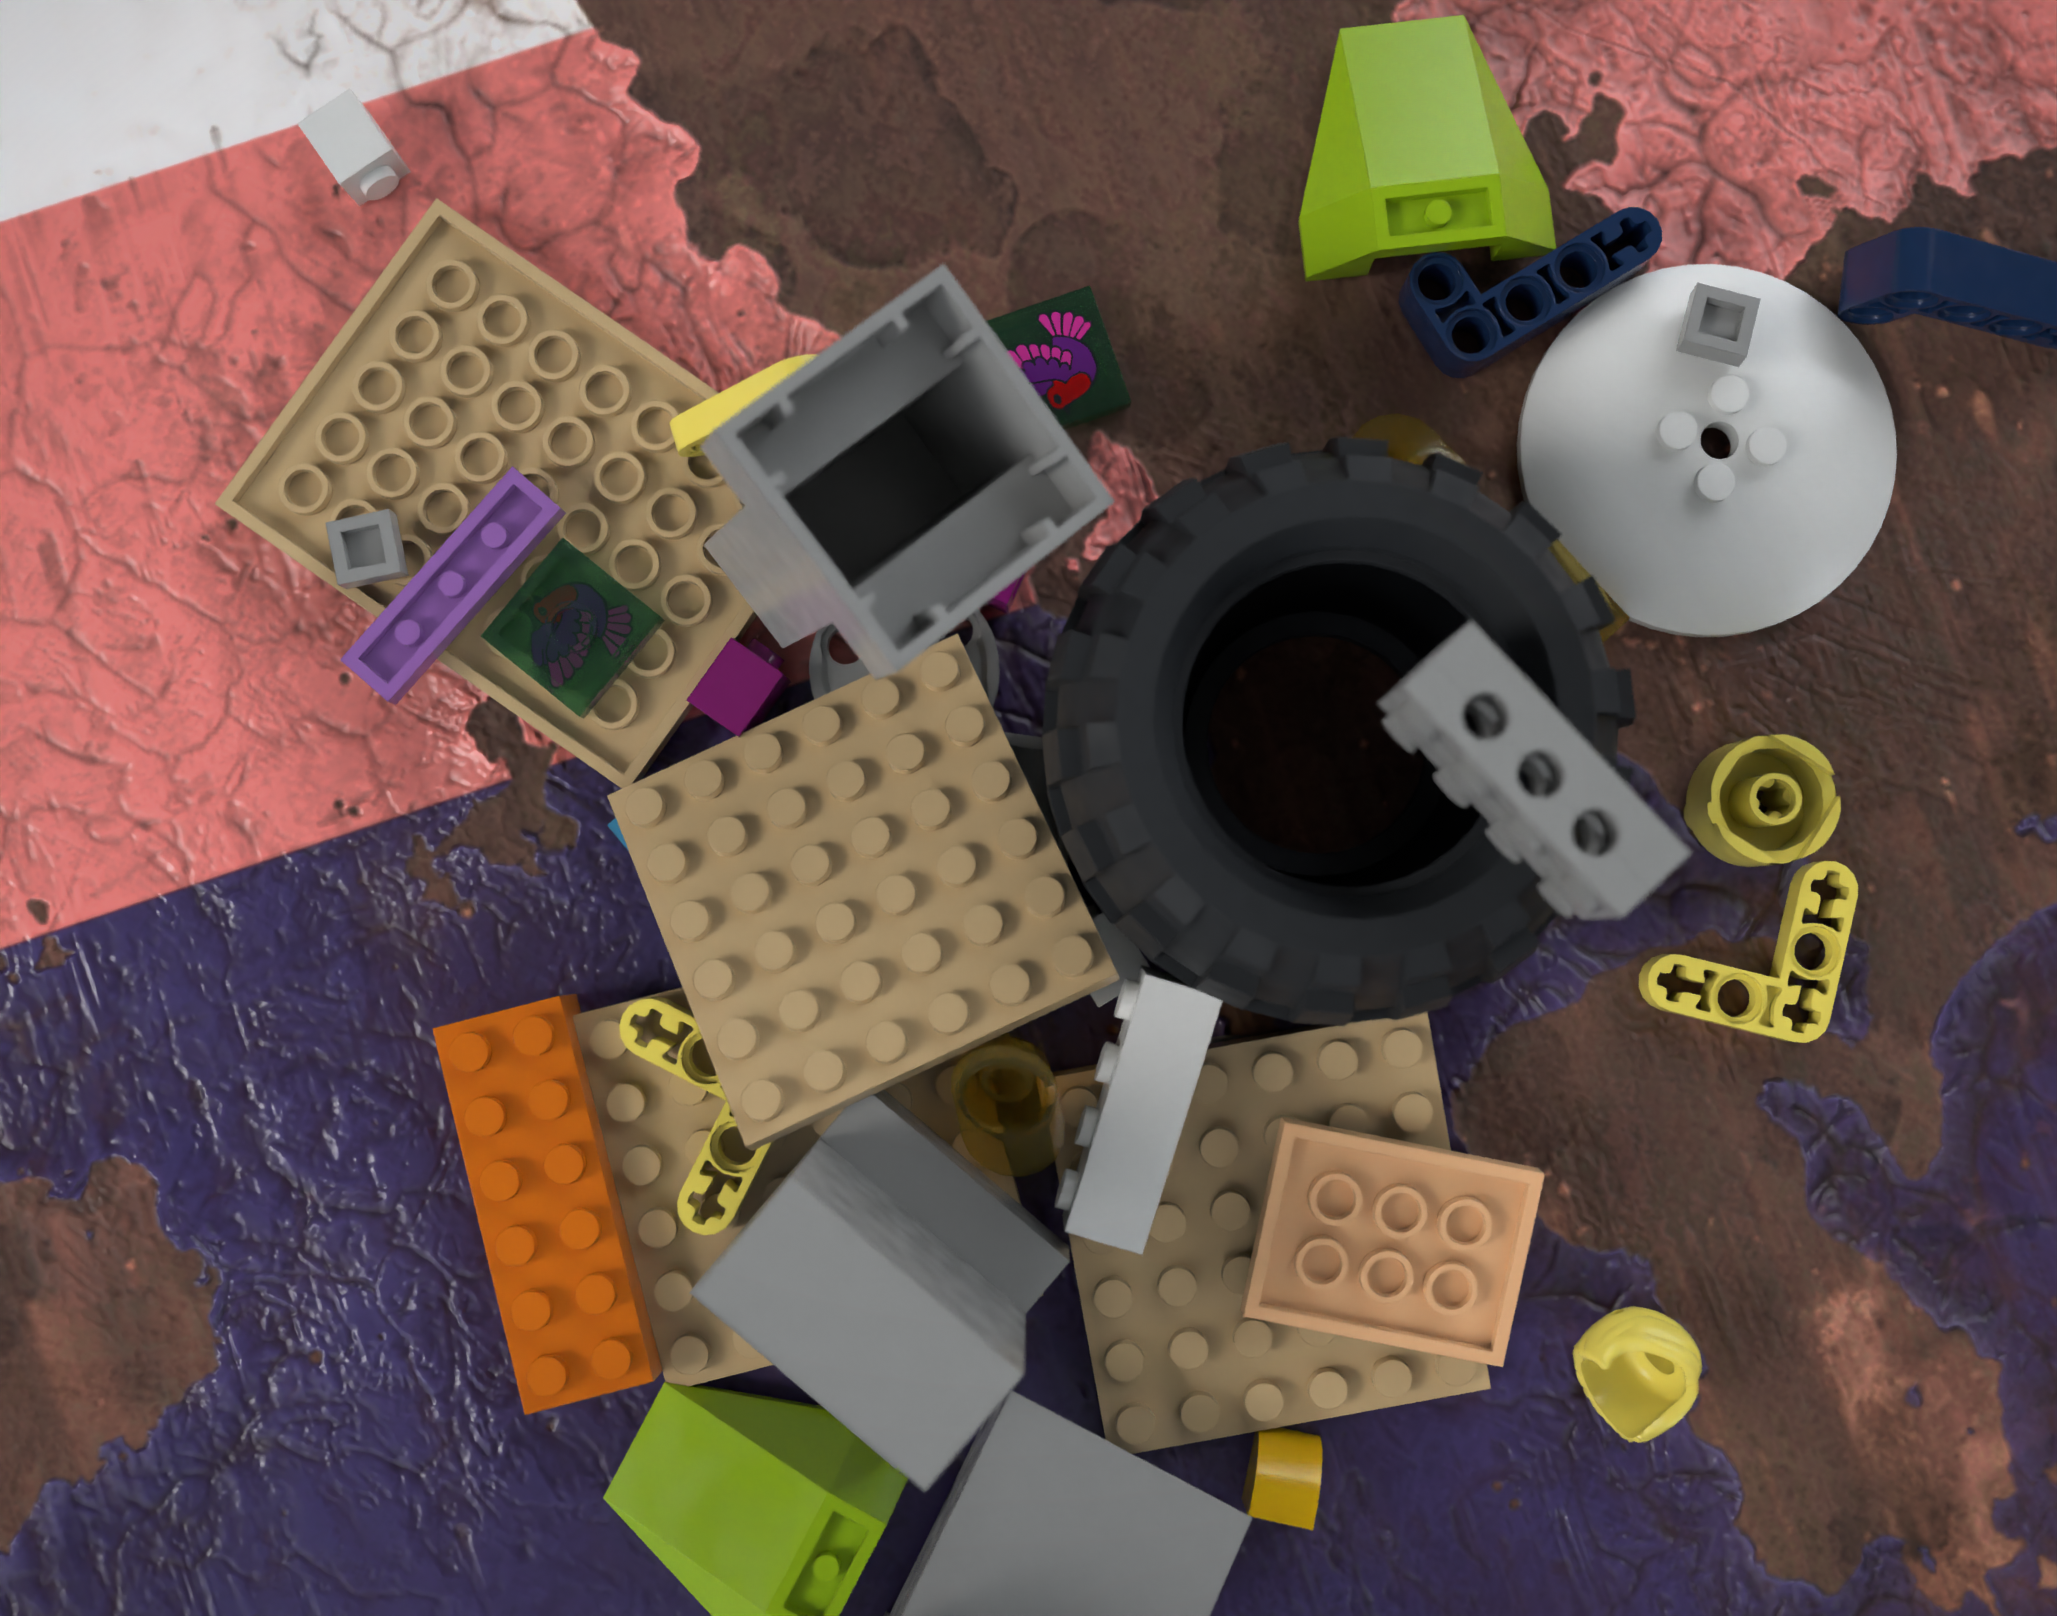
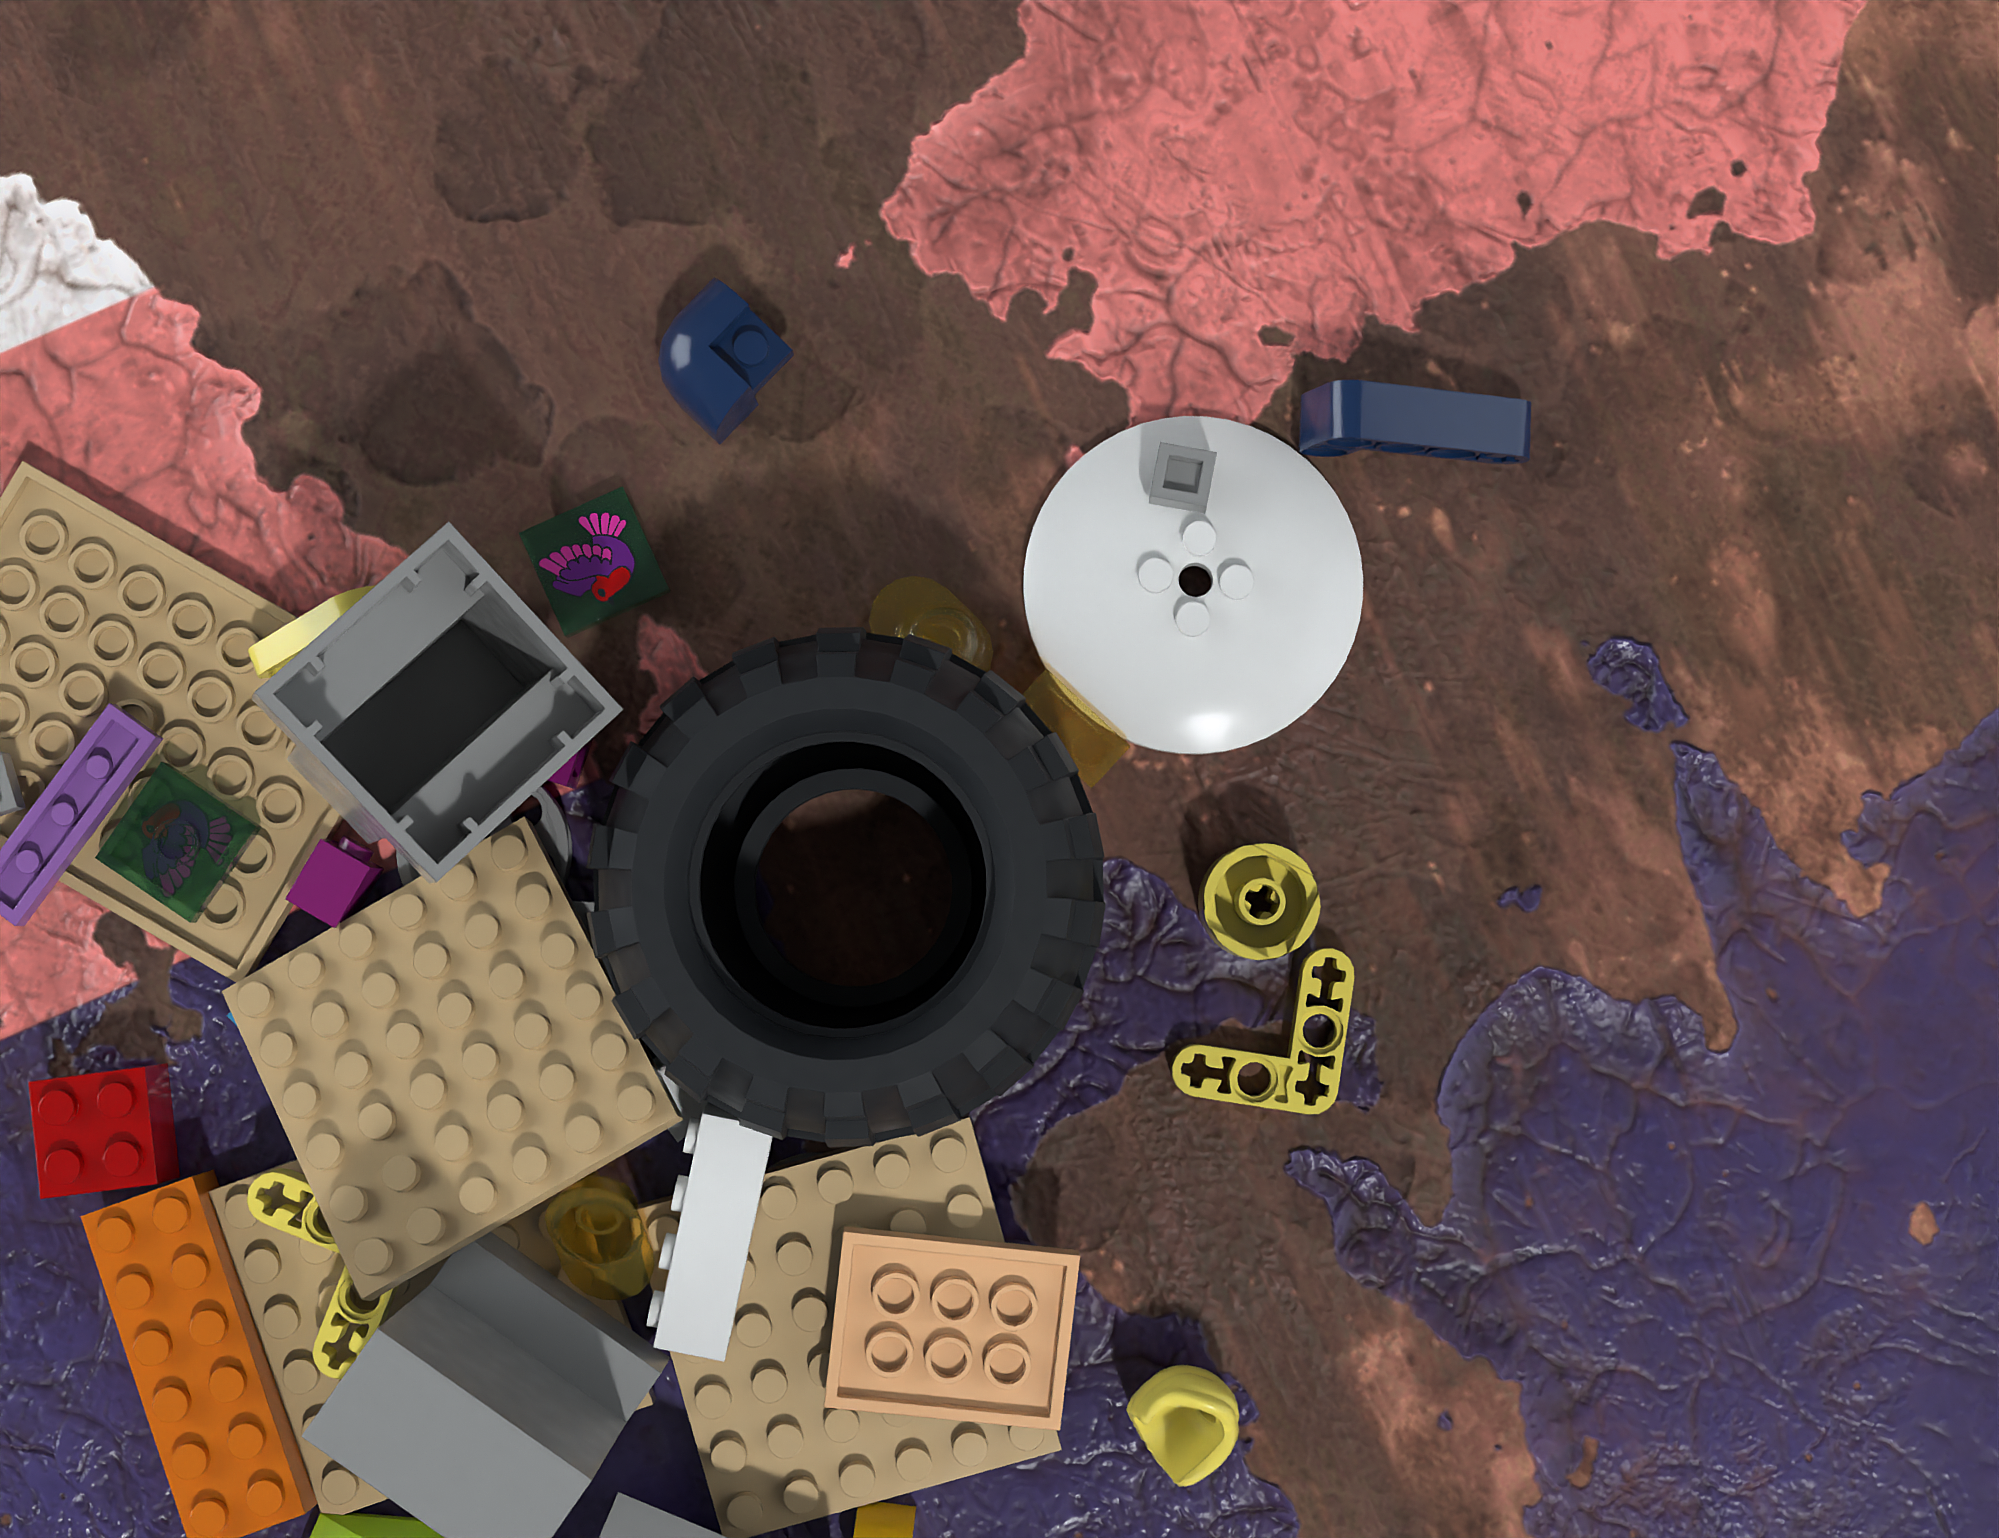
camera: 10 degrees left, 0 degrees up
lime wedge [1298,15,1556,282] -> none
light grey brick [1378,621,1691,919] -> none
dark blue beam [1399,207,1662,378] -> none
none -> red brick [28,1063,180,1199]
none -> dark blue brick [658,277,794,445]

